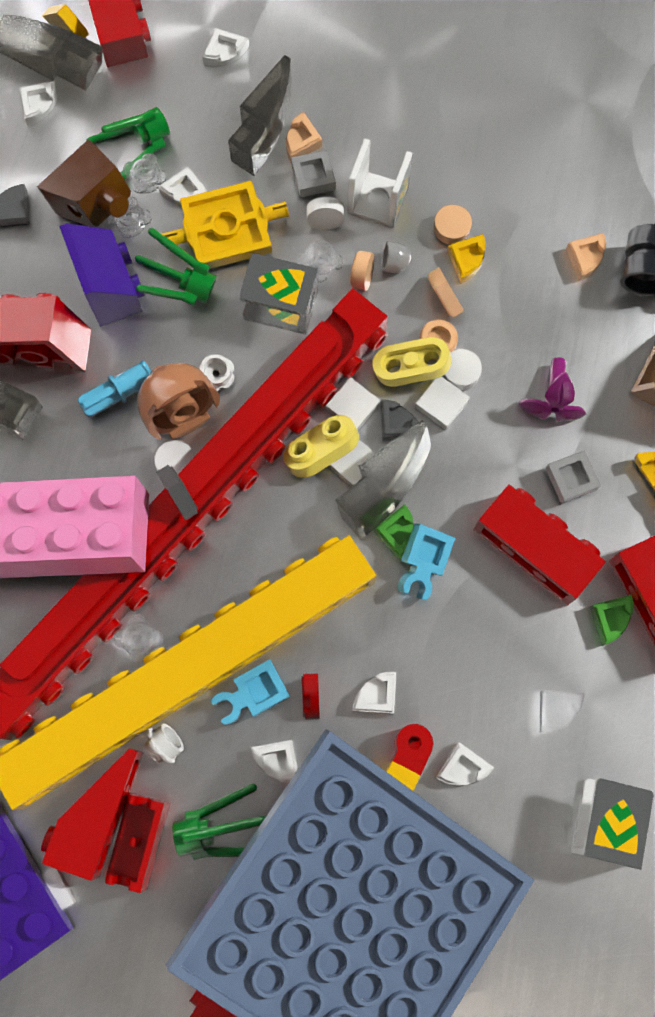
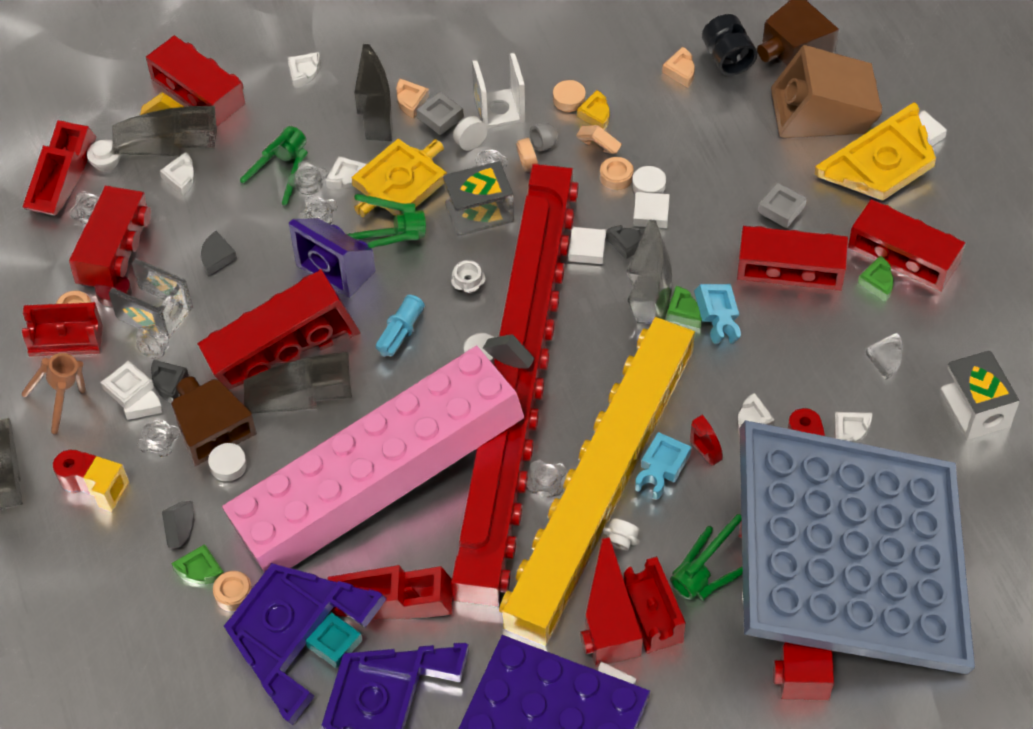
camera: 30 degrees left, 20 degrees down
reddish brown torso [37,140,131,227] -> none
nougat cylinder [138,363,220,440] -> none
white tile [251,740,298,783] -> none
light yellow plate [283,415,359,478] -> none
white tile [328,439,381,489] -> none
light yellow plate [372,337,452,387] -> none
magenta plant [519,357,586,422] -> none

